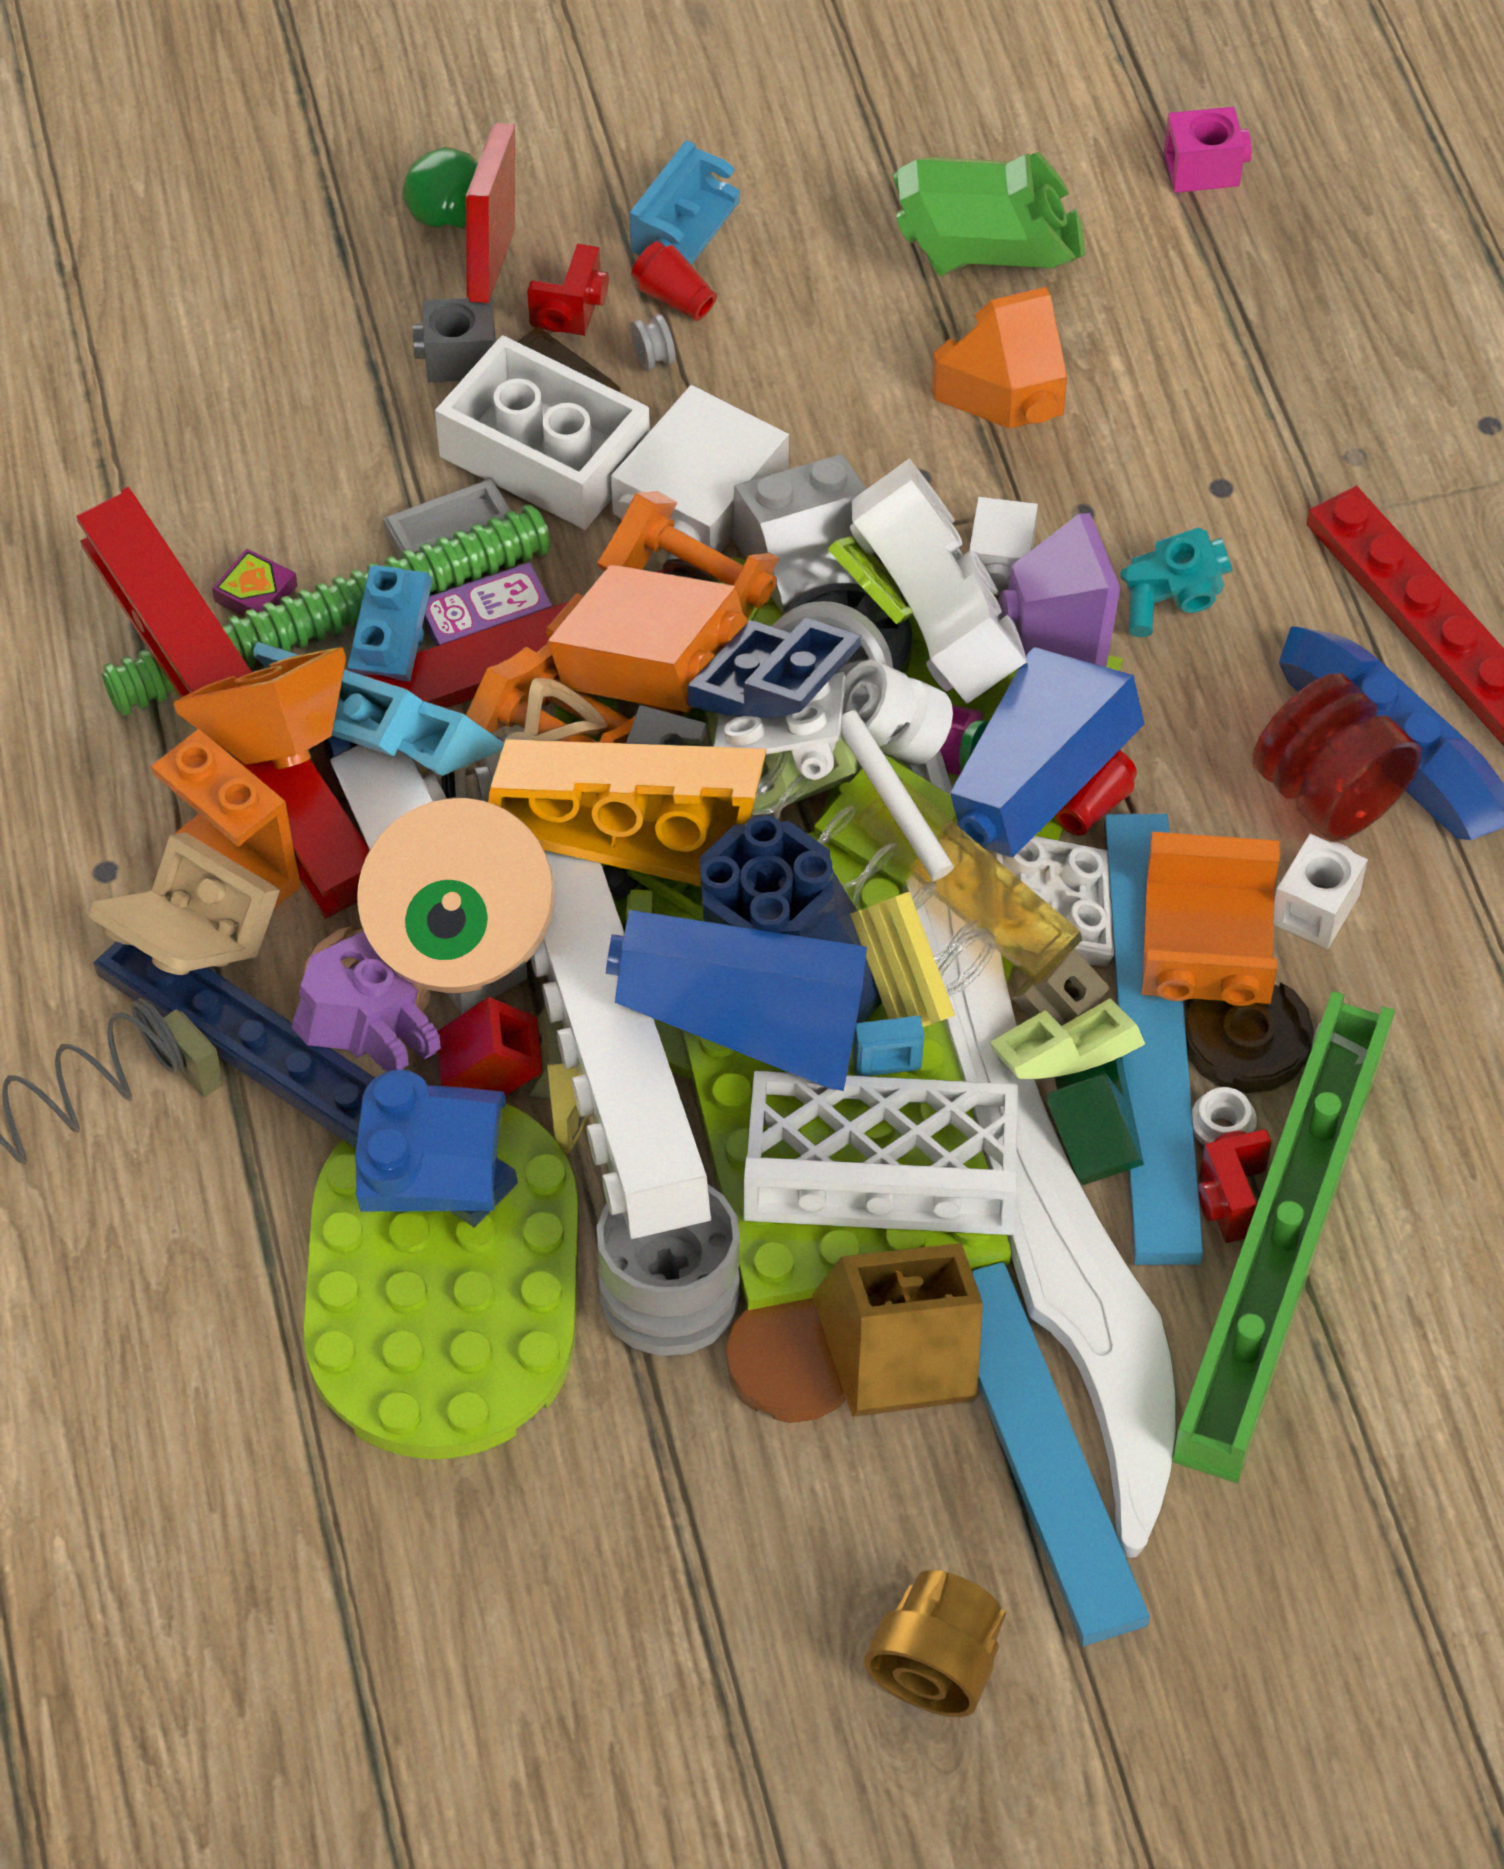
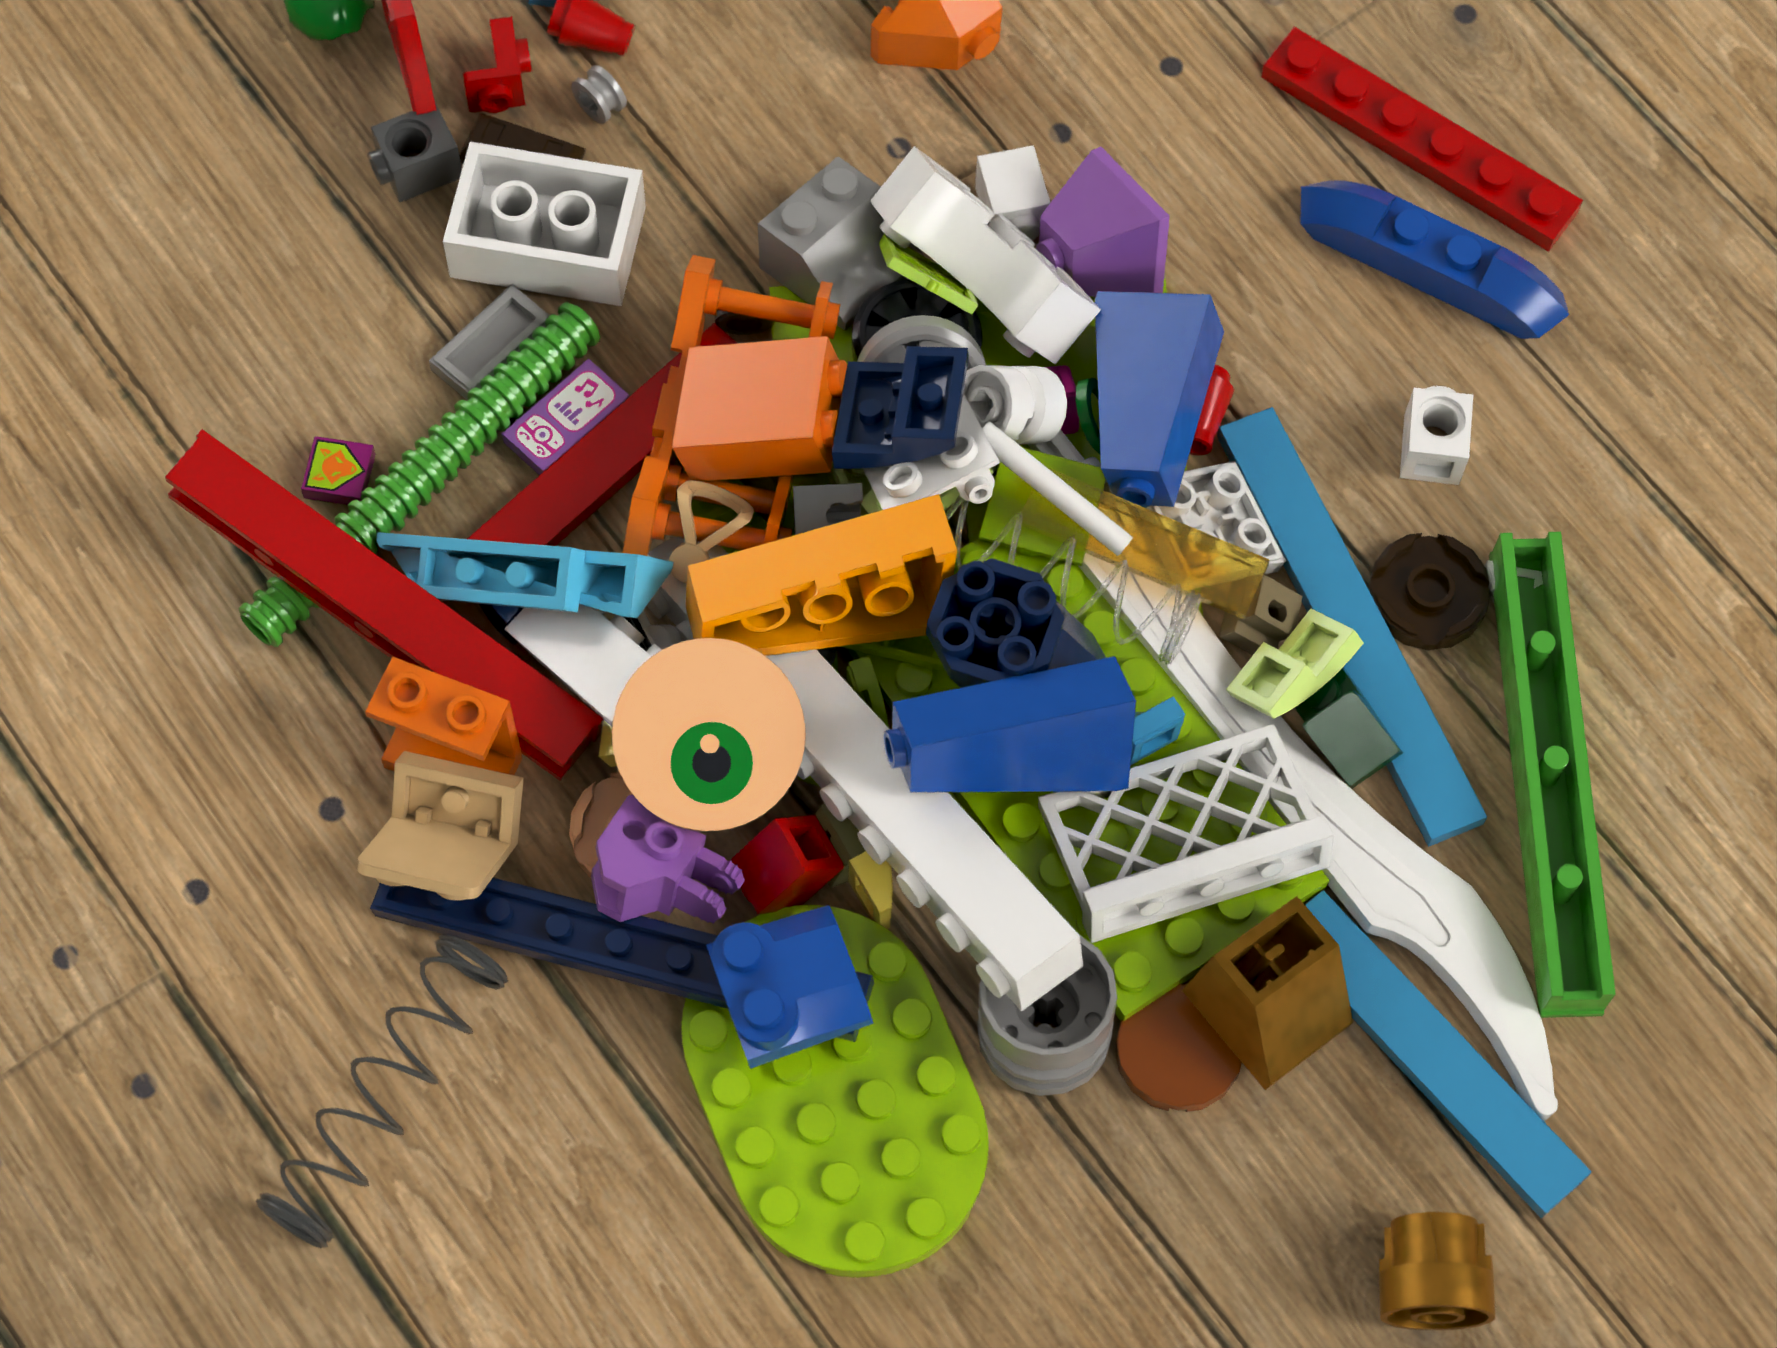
camera: 25 degrees left, 10 degrees up
olive tile [163,1009,223,1097] -> none
orange slope [173,647,346,769] -> none
dark azure hips [347,565,432,681] -> none
white brick [611,385,789,553] -> none
light yellow tile [850,891,955,1027] -> none
teal piece [1120,527,1233,637] -> none
orange panel [1141,832,1280,1006] -> none
white plate [1192,1087,1257,1146] -> none
red bracket [1198,1129,1272,1244] -> none
clear red wheel [1252,673,1422,842] -> none

